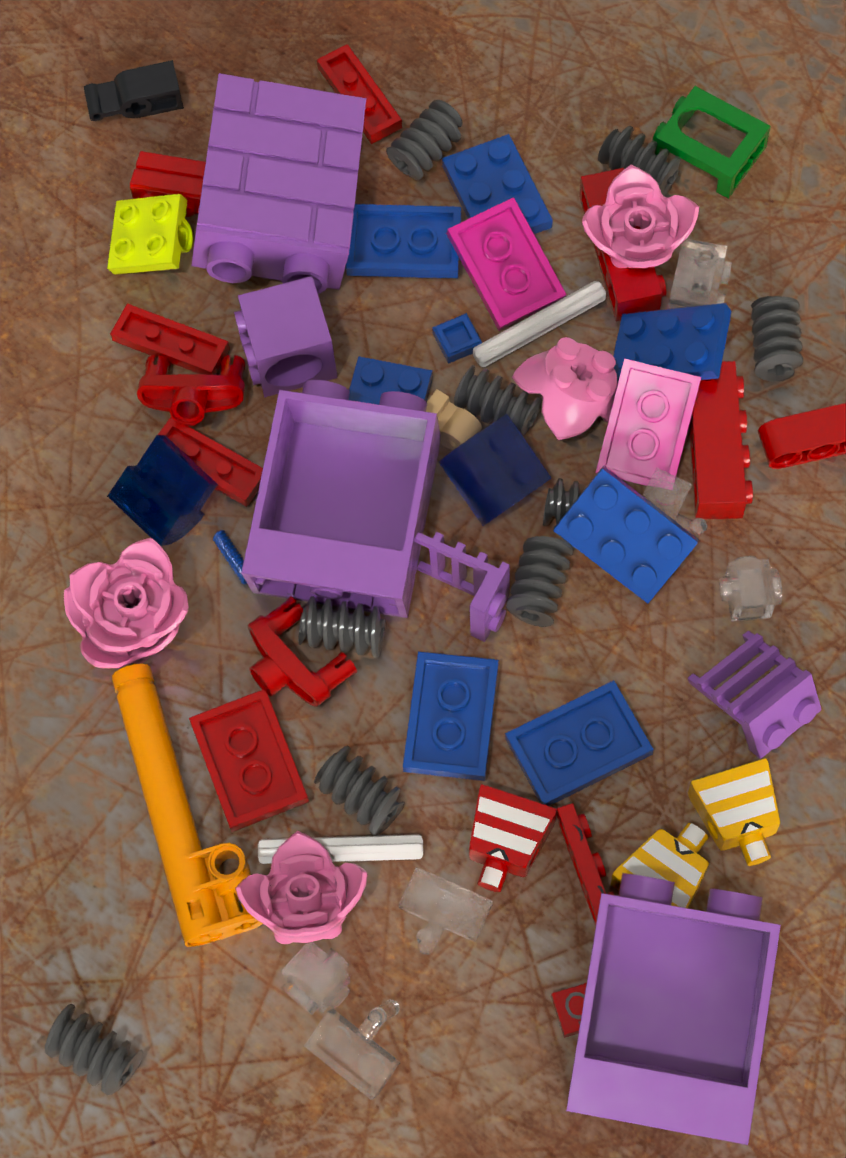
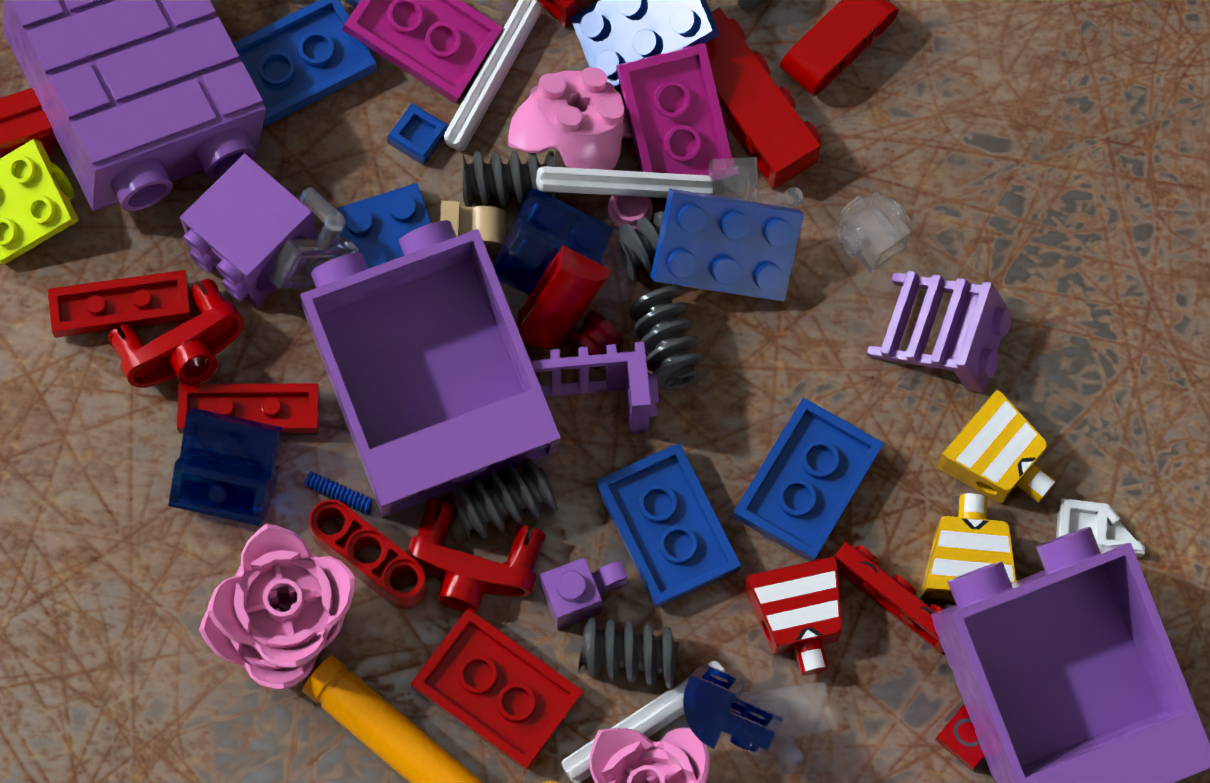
camera: 40 degrees left, 5 degrees up
none -> clear plate [267,187,359,289]
none -> red beam [309,499,427,610]
none -> red brick [516,245,611,349]
none -> white axle [536,166,713,198]
none -> medium lavender brick [540,557,628,630]
none -> dark red wheel [565,311,624,369]
none -> bright pink plate [608,195,653,231]
none -> clear blue brick [683,663,784,752]
none -> white tile [1056,498,1145,558]

